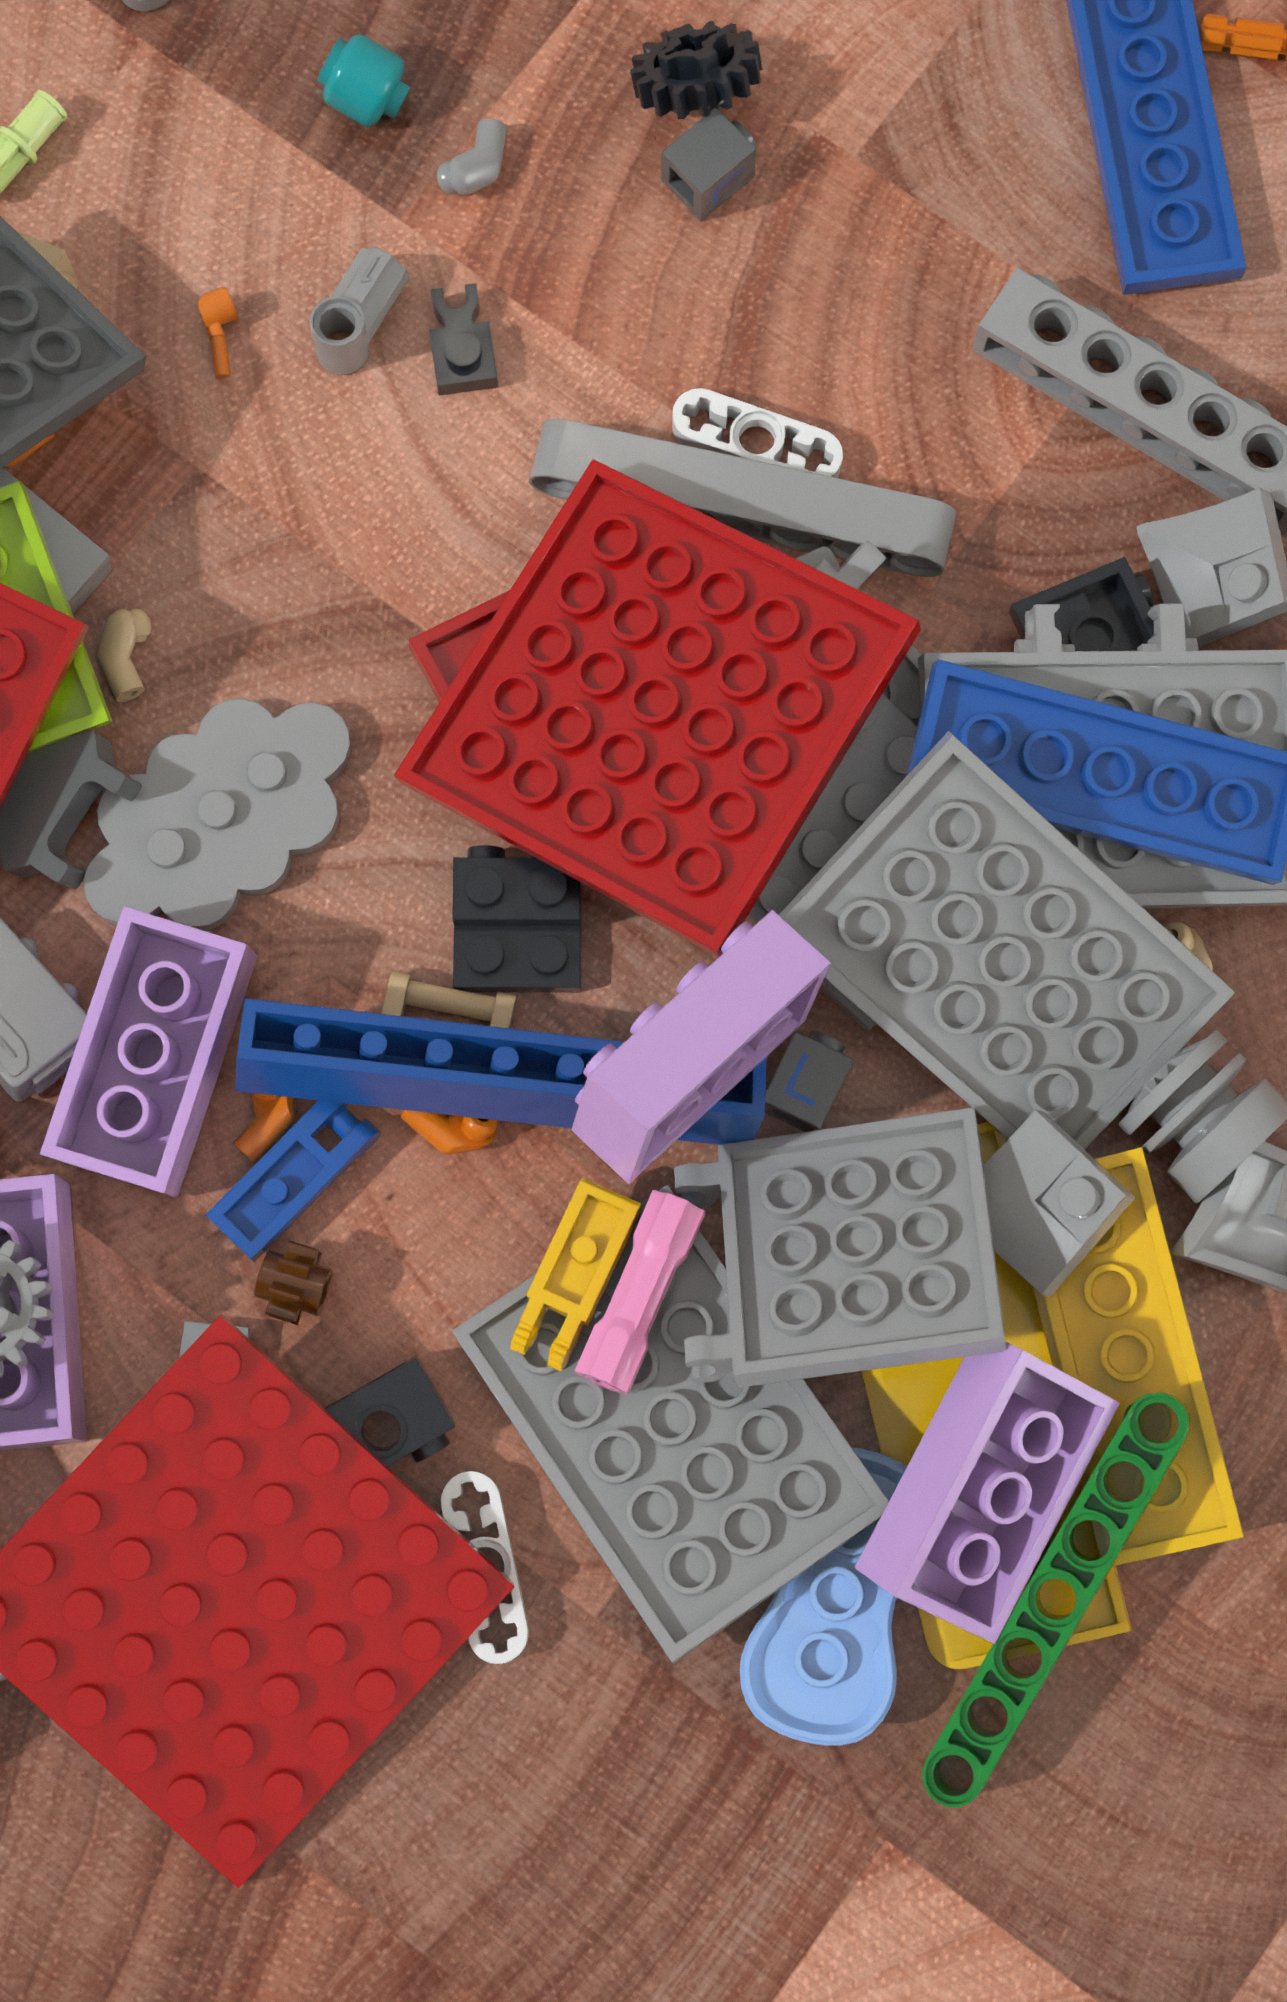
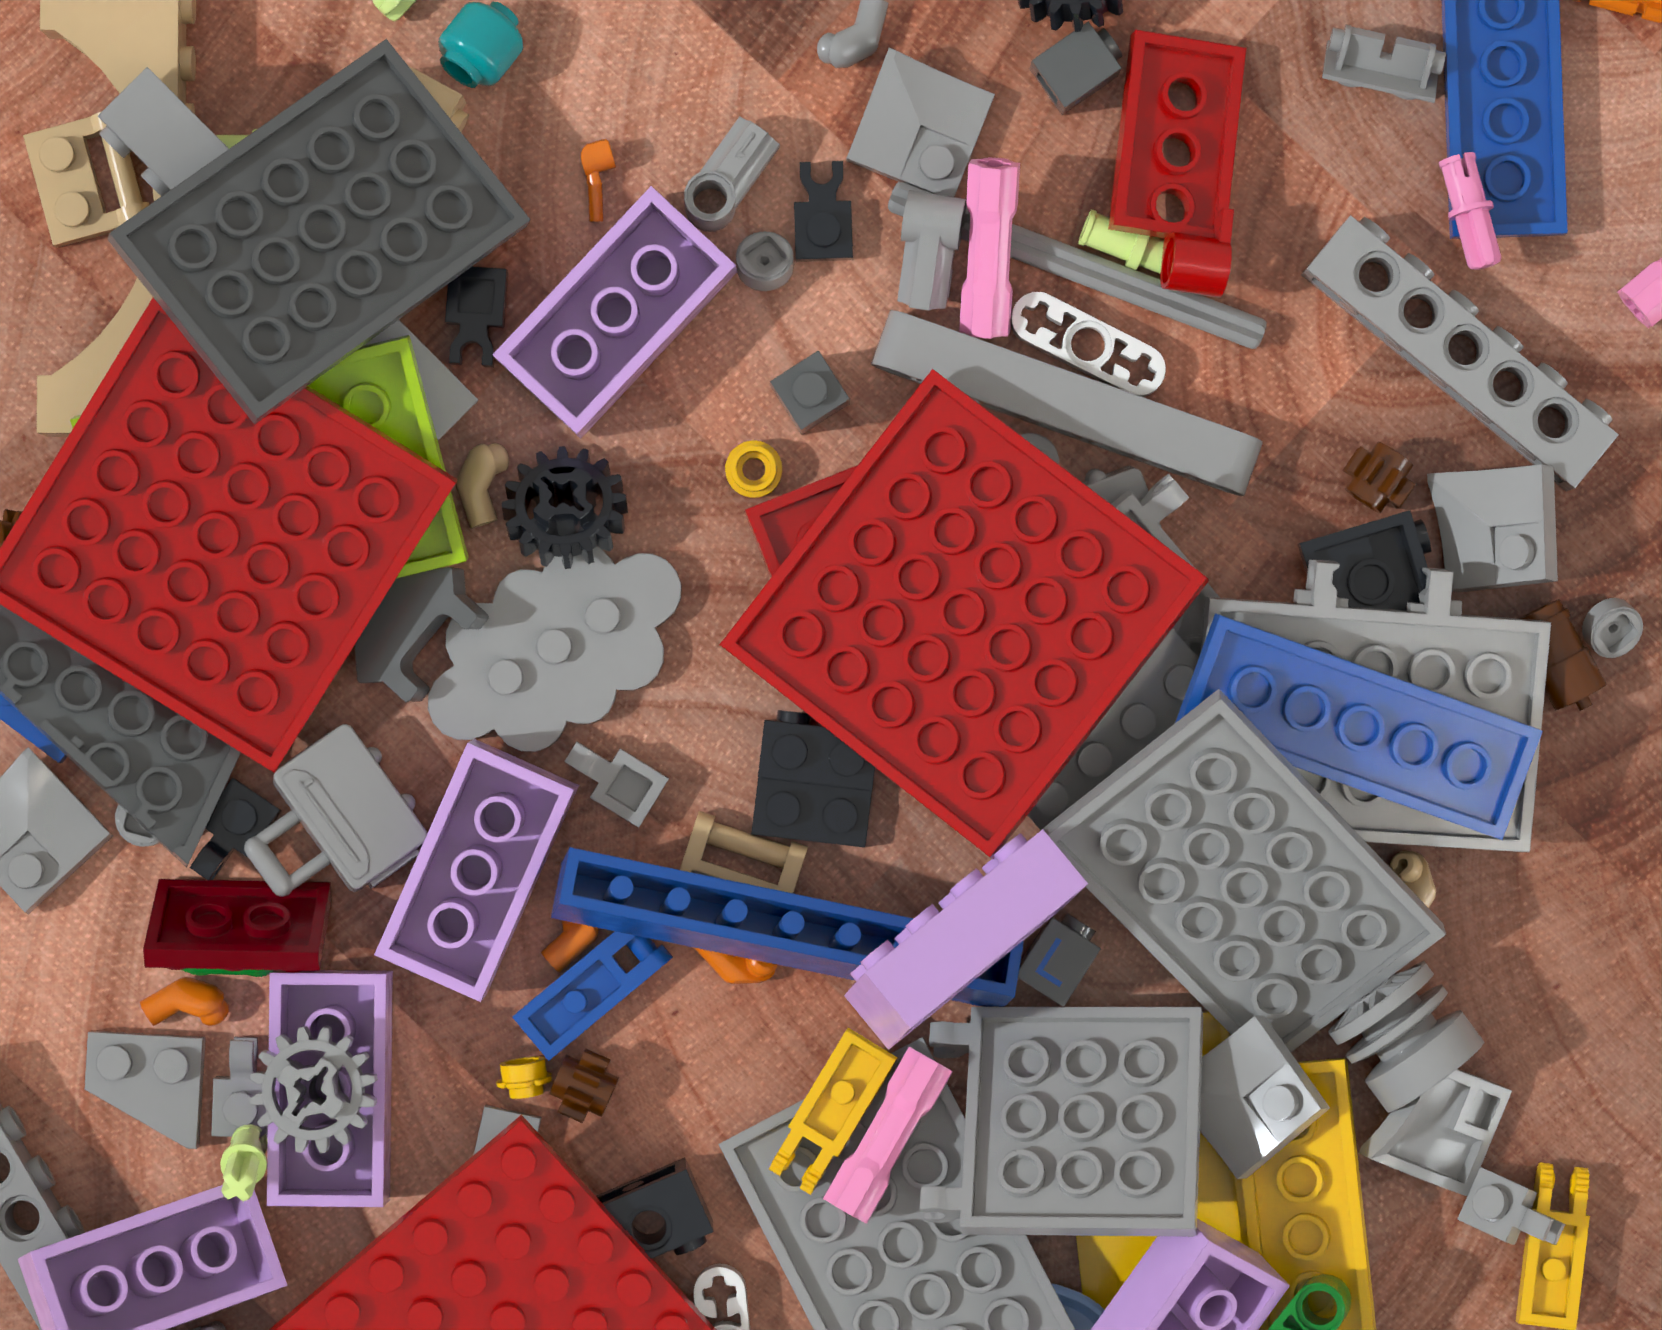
camera: 10 degrees right, 10 degrees up
none -> teal head [438,1,524,88]
none -> black plate [445,266,508,368]
none -> lavender brick [493,186,737,439]
none -> yellow plate [496,1056,552,1099]
none -> black gear [502,446,628,569]
none -> light grey plate [565,741,669,828]
none -> yellow plate [725,440,783,498]
none -> light grey tile [736,231,794,291]
none -> dark grey brick [770,350,850,435]
none -> light grey plate [846,48,995,197]
none -> light grey axle [888,182,1267,349]
none -> light grey piece [897,190,967,311]
none -> bright pink axle [959,157,1020,339]
none -> yellowish green pin [1078,209,1164,274]
none -> red hinge [1108,29,1246,298]
none -> light grey hinge [1322,24,1446,103]
none -> reddish brown gear [1342,442,1416,513]
none -> bright pink axle [1439,152,1501,270]

